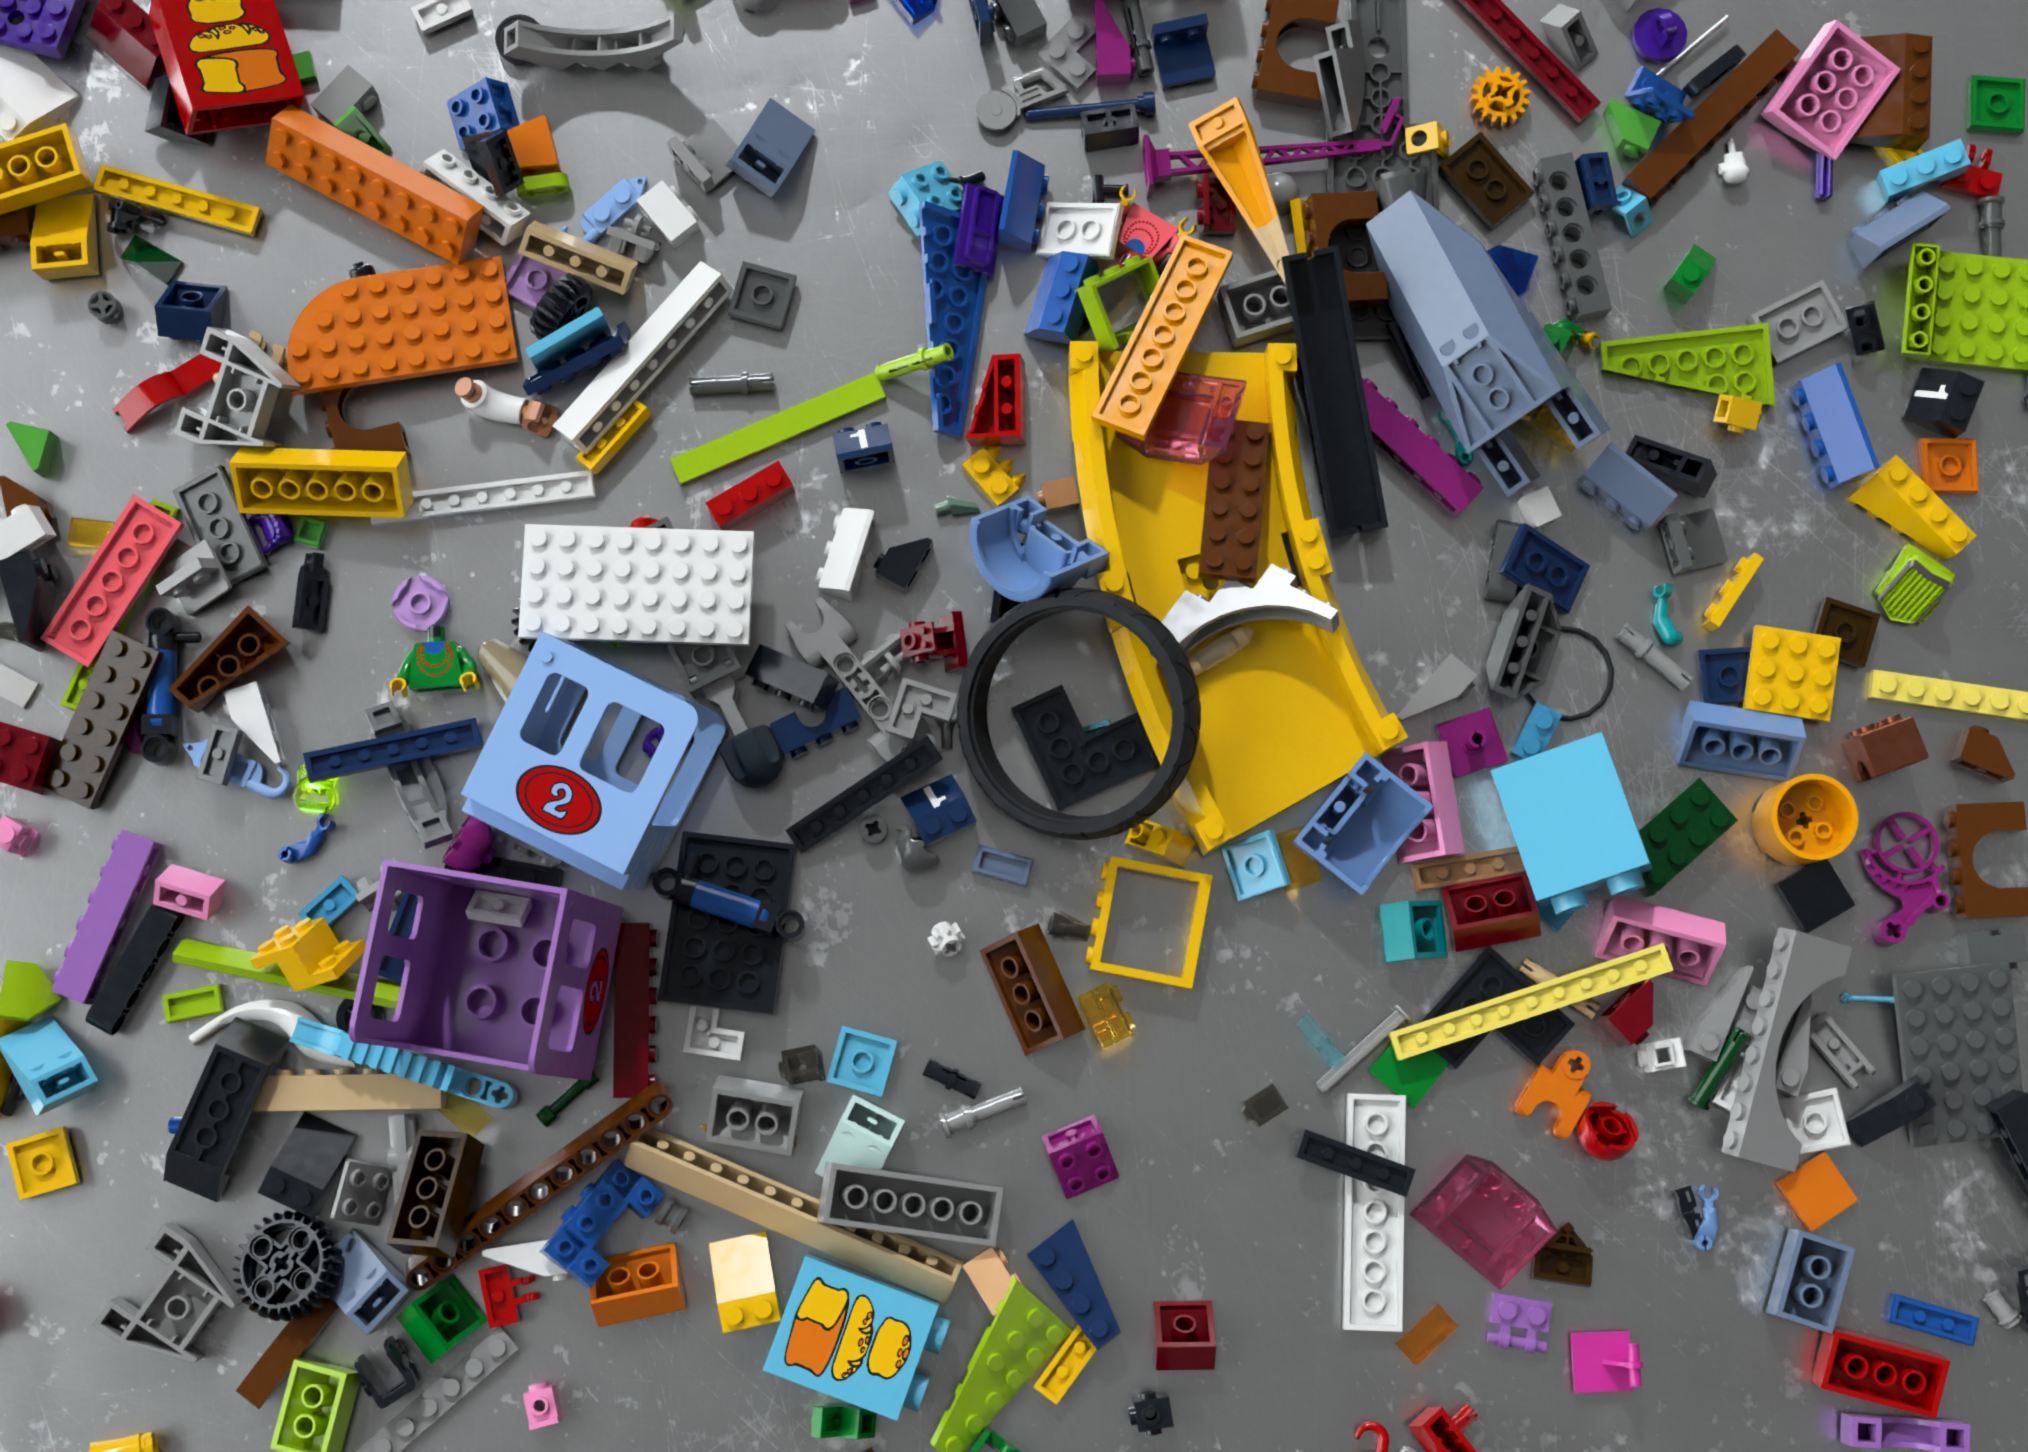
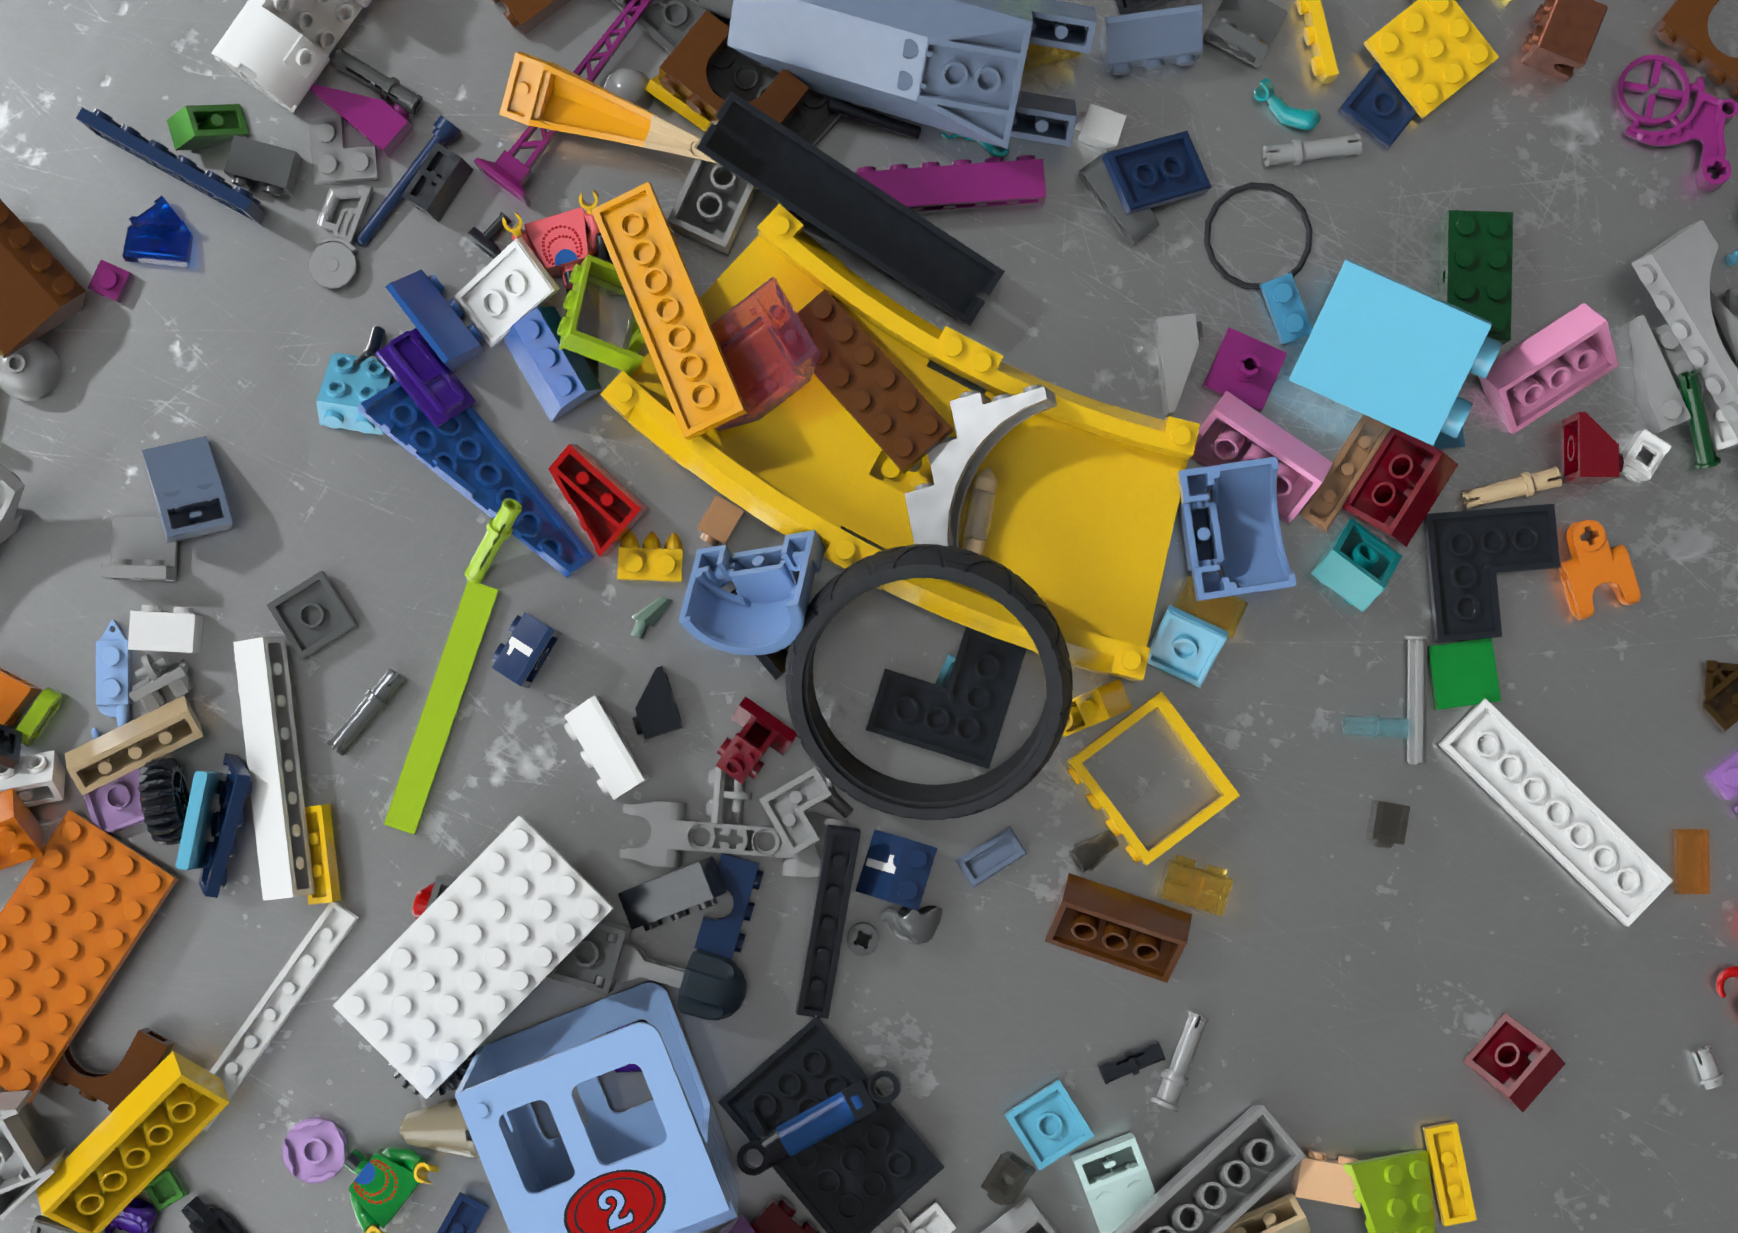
camera: 45 degrees left, 5 degrees up
piece [455,377,559,437] -> none
red brick [705,460,795,530] -> none
white gear [927,921,966,957] -> none
dark blue wing [1027,1219,1121,1351] -> none
magenta bracket [1041,1115,1119,1199] -> none
black brick [1128,1391,1174,1436] -> none
dark blue bracket [1151,13,1216,88] -> none
dark red bracket [1196,173,1236,234] -> none
black plate [1295,1129,1416,1197] -> none
light yellow plate [1388,943,1673,1061] -> none
clear pink slope [1410,1154,1557,1290] -> none
dark grey wedge [1486,584,1562,700] -> none
red cylinder [1577,1101,1639,1162] -> none
medium blue slope [1677,700,1807,782] -> none
light orange brick [1751,774,1858,866] -> none
black tile [1775,859,1855,933] -> none

